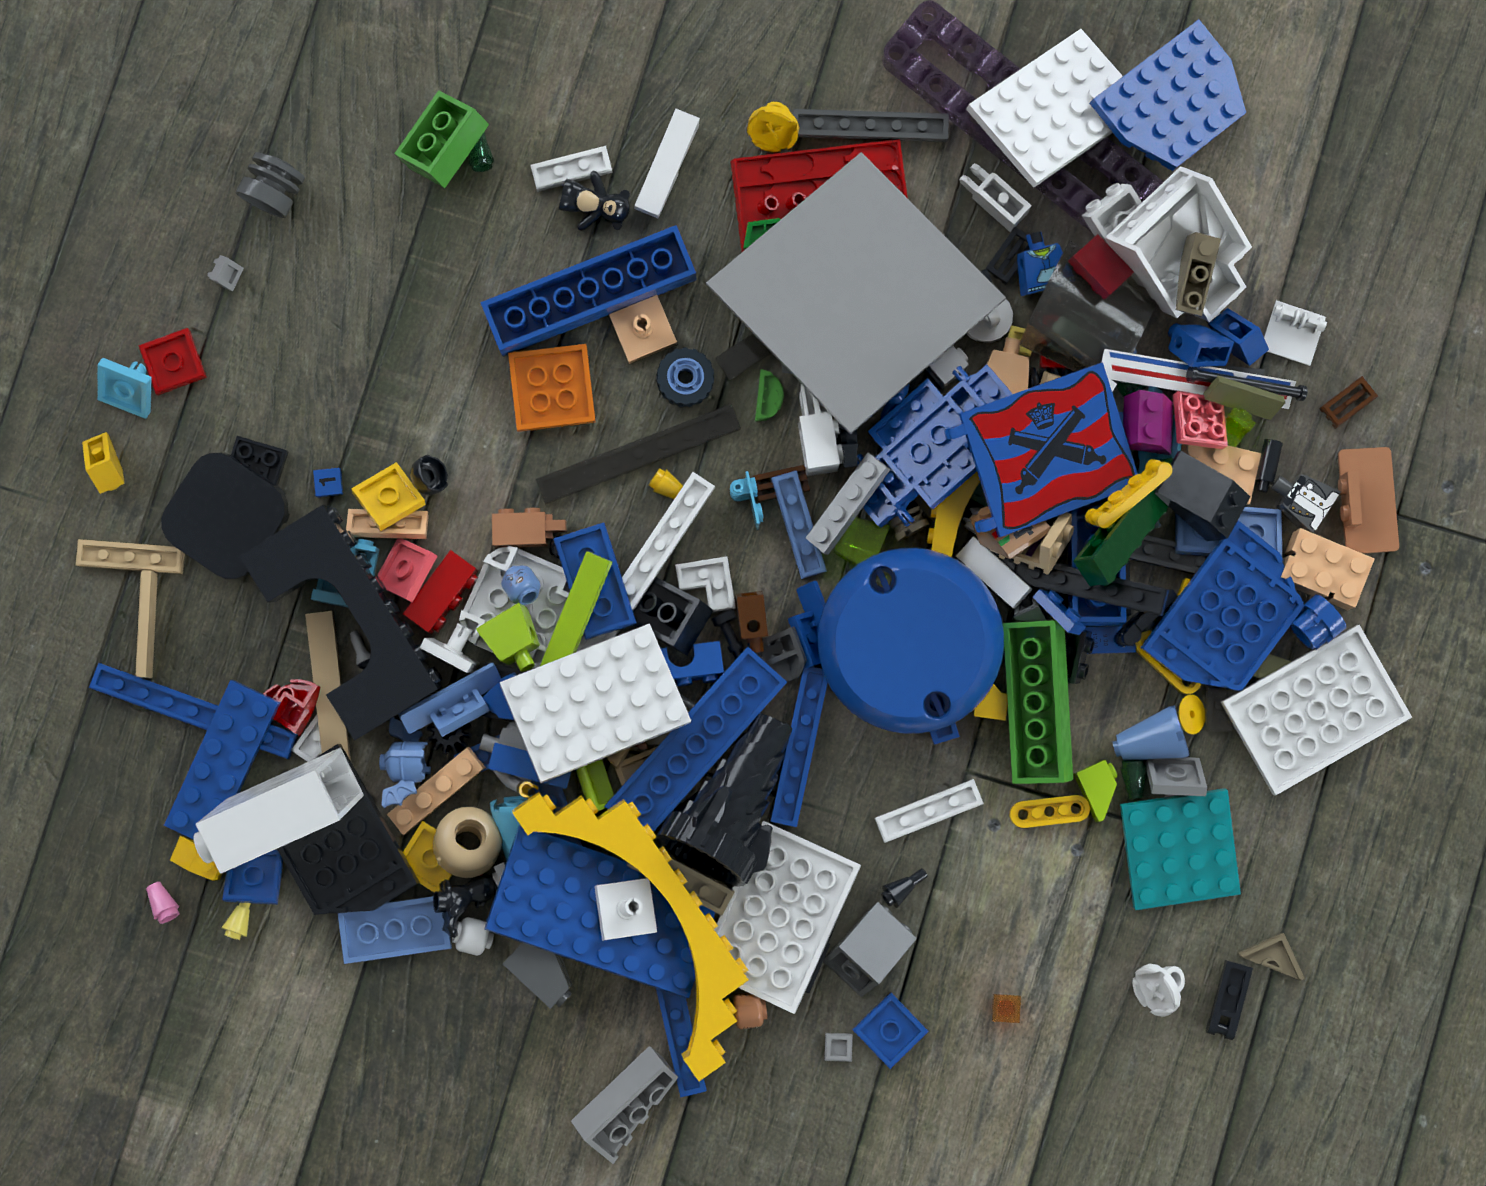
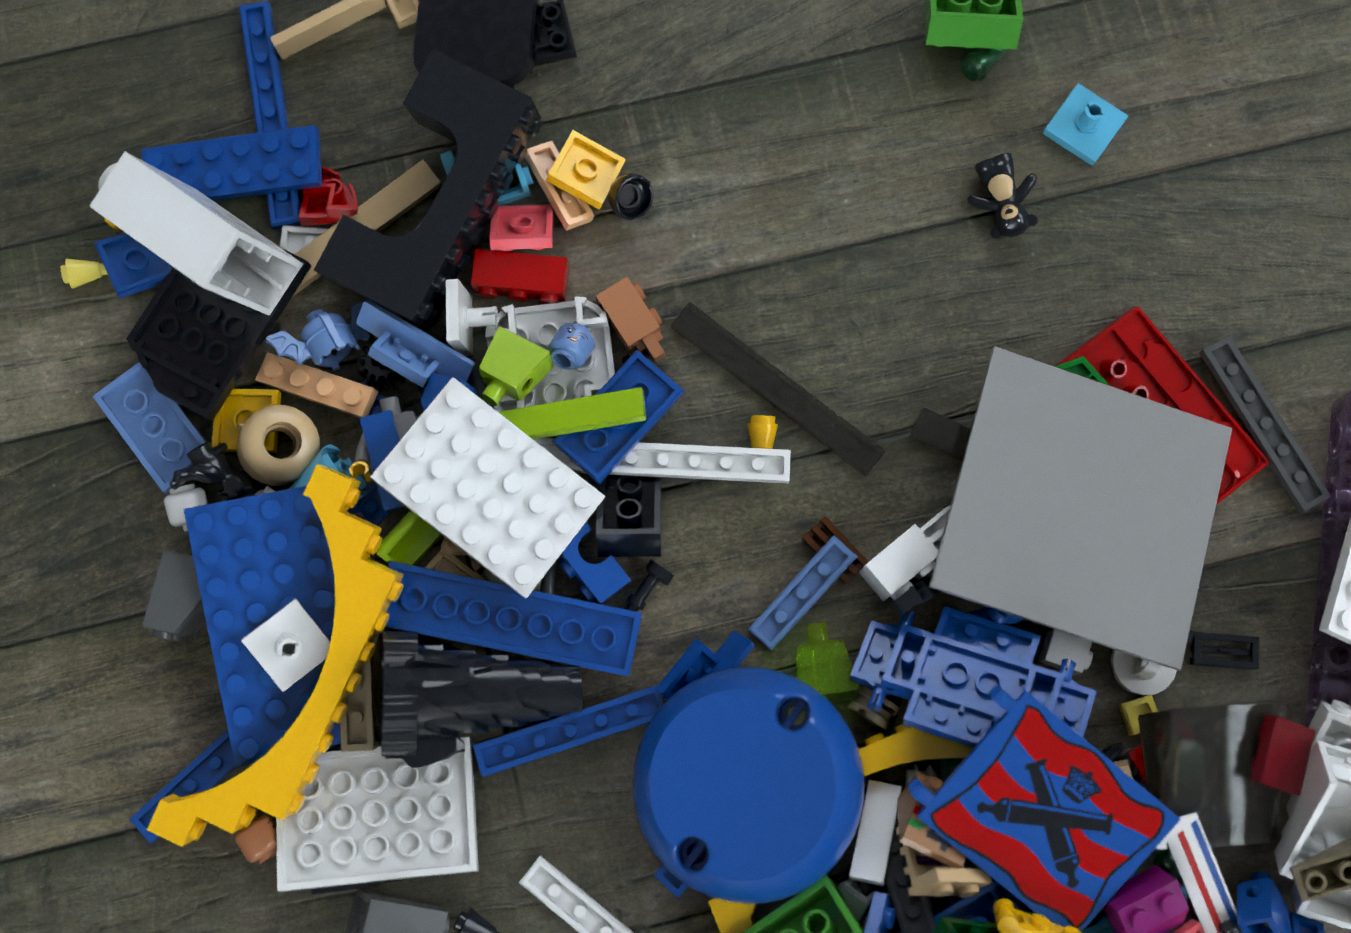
camera: 65 degrees right, 5 degrees down
bright pink cone [146,882,180,924] -> none
blue tile [313,468,343,498] -> none
blue brick [480,225,697,357] -> none
orange plate [508,344,596,432] -> none
white tile [530,146,613,192] -> none
light grey wedge [571,1046,678,1164] -> none
light nougat tile [609,295,677,364] -> none
white slope [634,109,700,218] -> none
black wheel [656,347,714,408] -> none
white tile [675,557,736,613] -> none
medium azure hinge [730,471,764,530] -> none
reddish brown torso [736,591,768,653] -> none
yellow tile [747,102,799,152] -> none
bright green tile [755,369,784,422] -> none
dark grey slope [756,627,807,682] -> none
light grey plate [806,452,891,555] -> none
white hinge [959,163,1032,232] -> none
light nougat torso [986,337,1029,394] -> none
blue torso [1017,231,1075,296] -> none
none -> medium azure tile [1042,83,1128,166]

